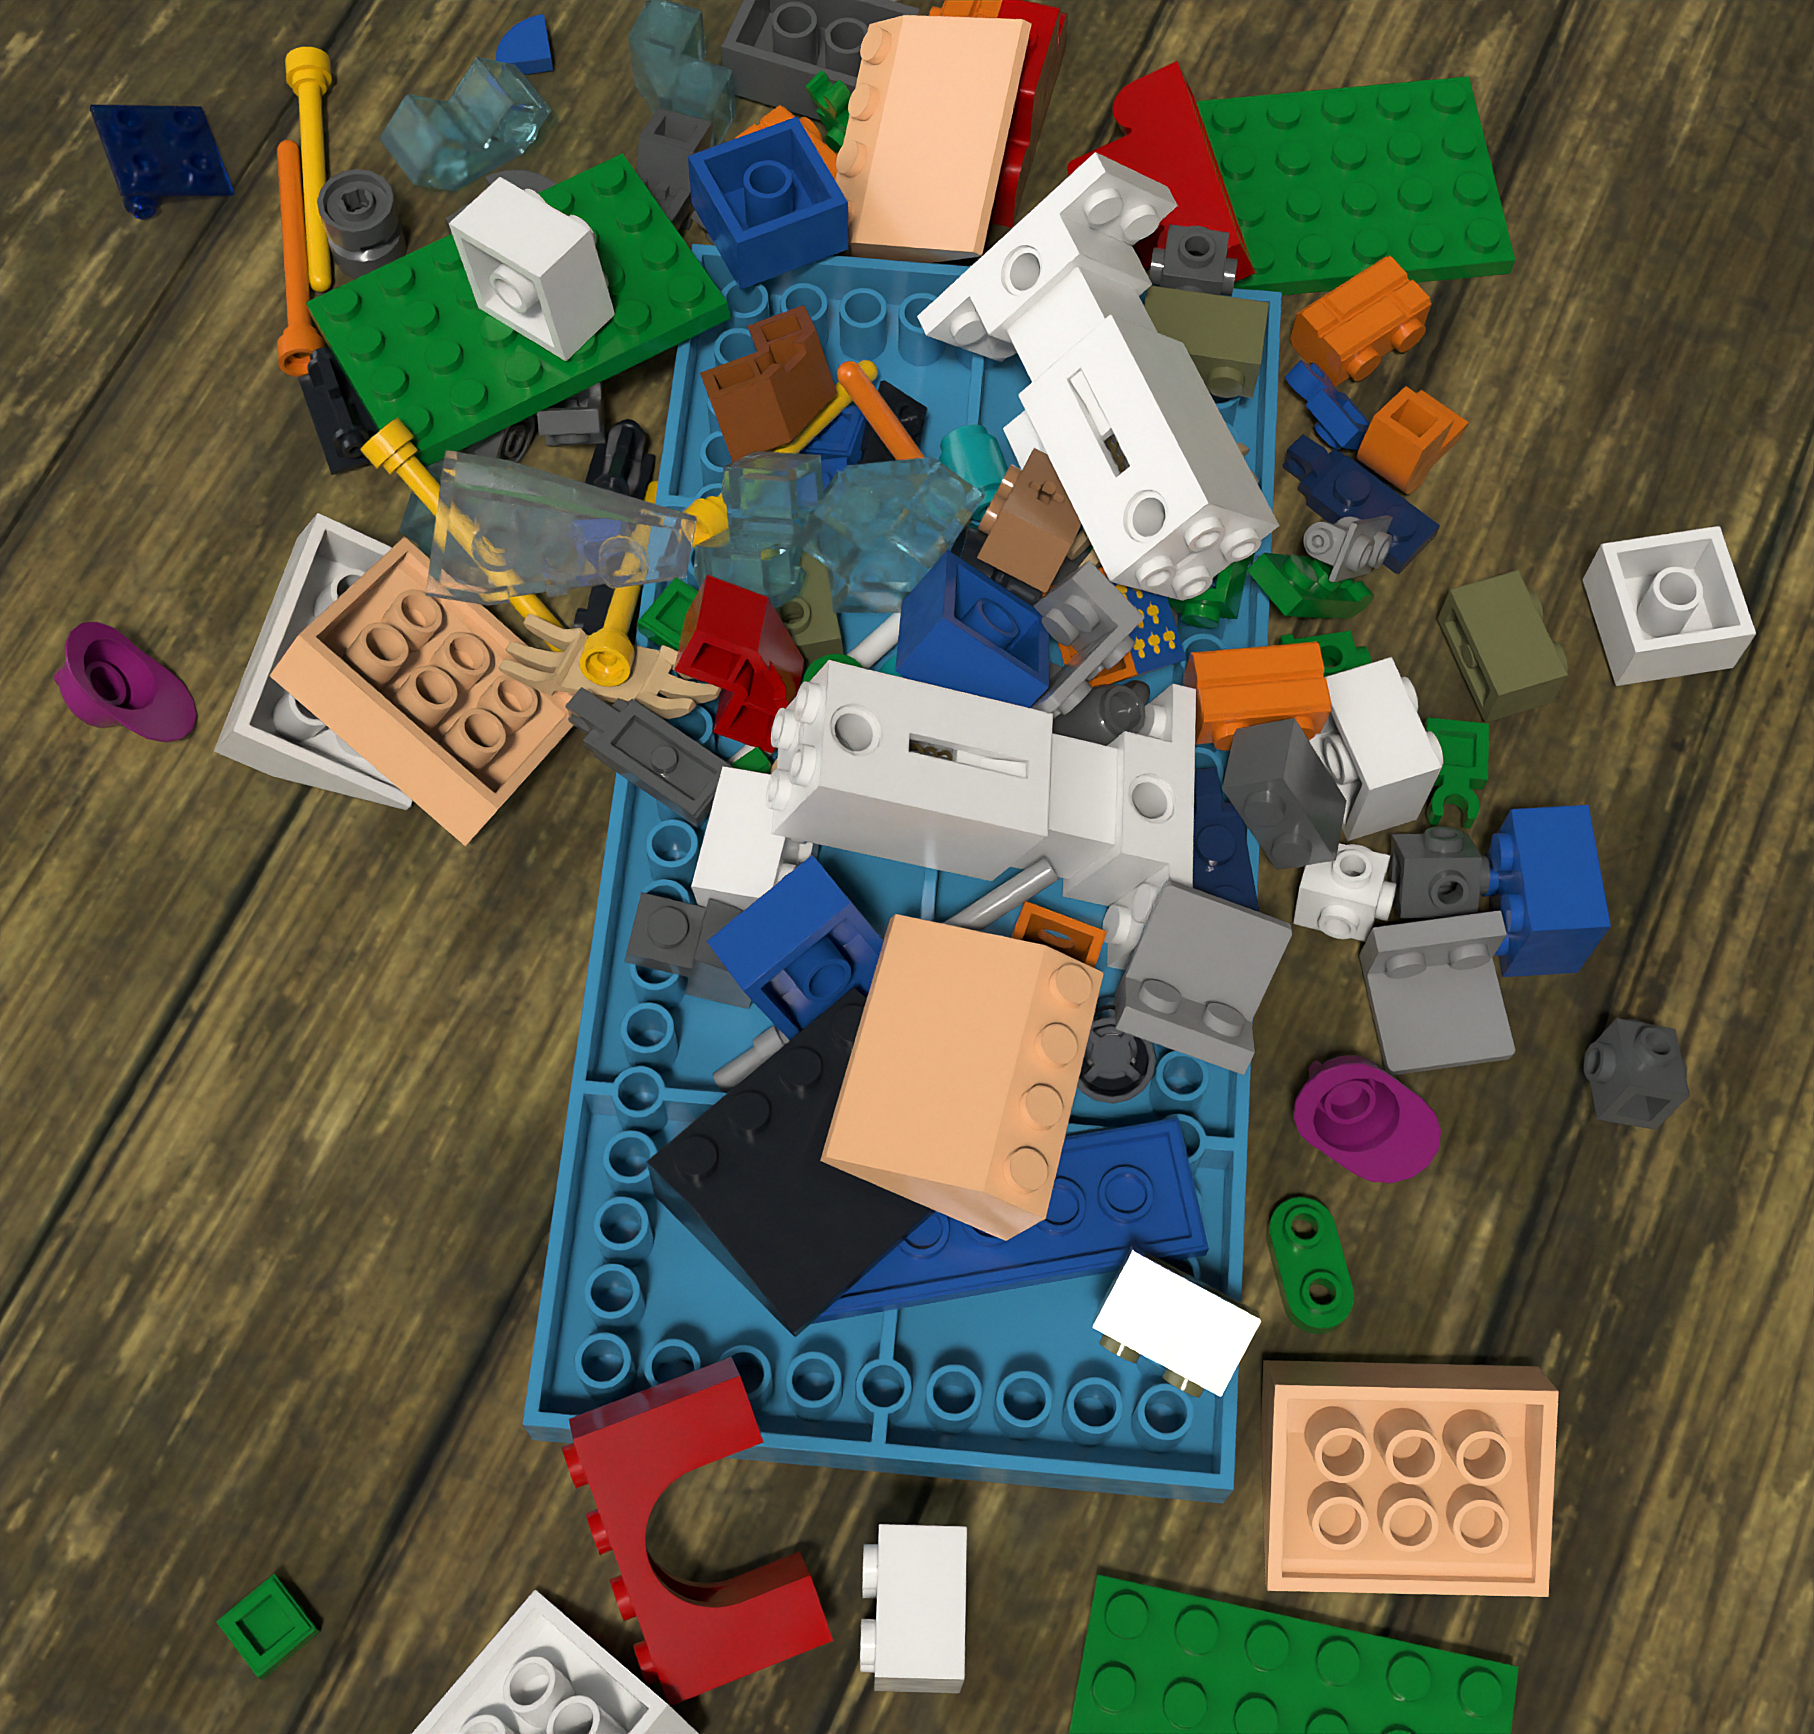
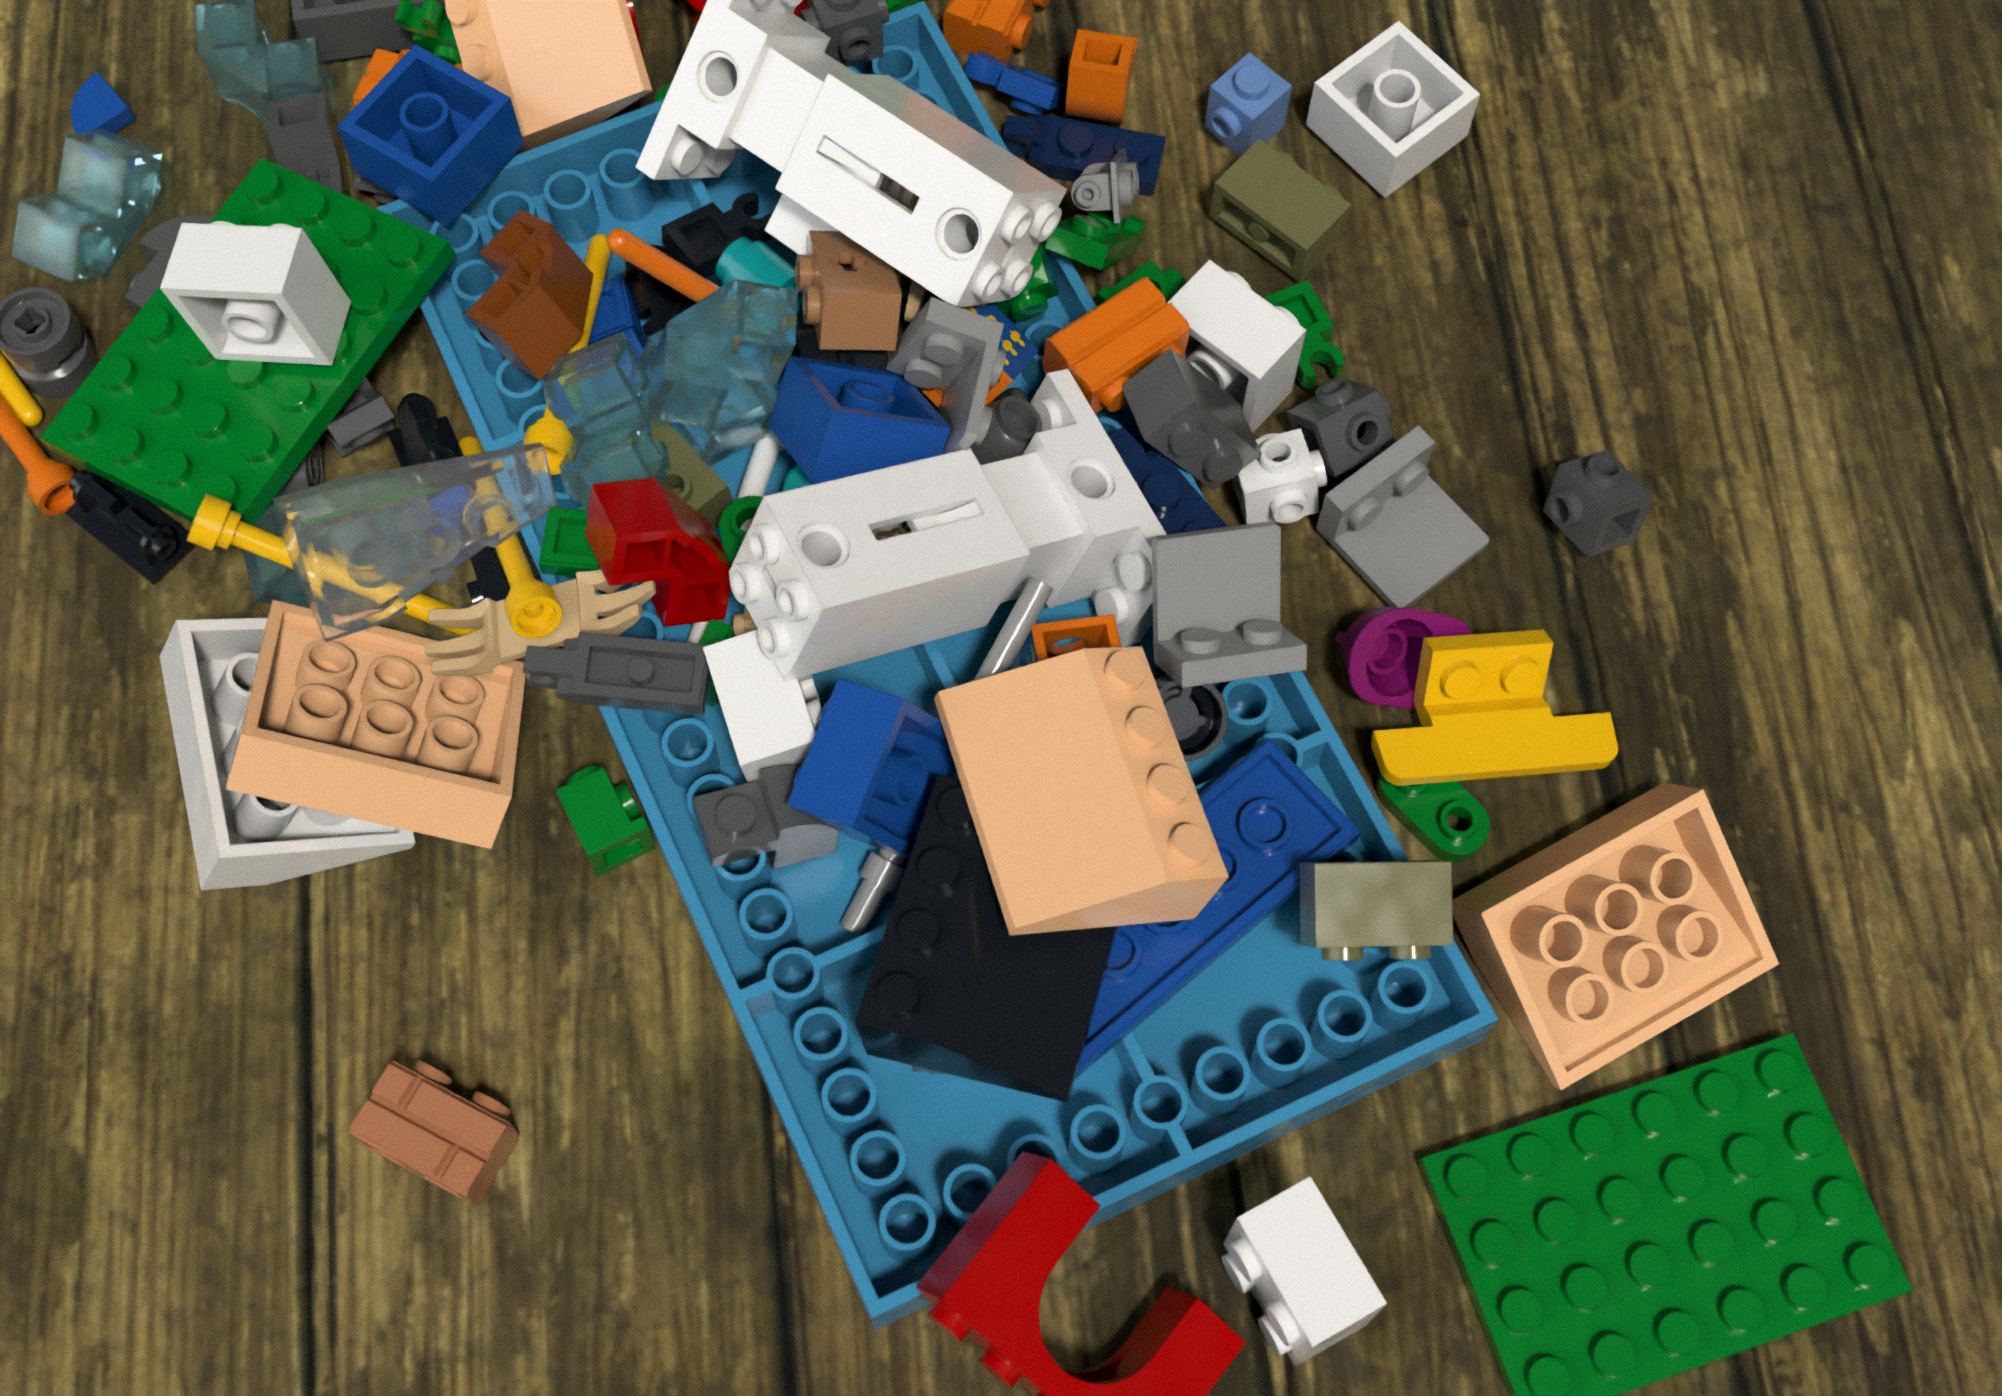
camera: 30 degrees left, 0 degrees up
magenta piece [54,621,197,743] -> none
olive brick [1144,285,1269,398] -> none
blue brick [1480,805,1611,977] -> none
none -> nougat brick [348,1060,520,1207]
none -> green brick [555,765,656,877]
none -> black plate [662,192,773,278]
none -> medium blue brick [1204,52,1292,157]
none -> yellow plate [1371,629,1618,786]

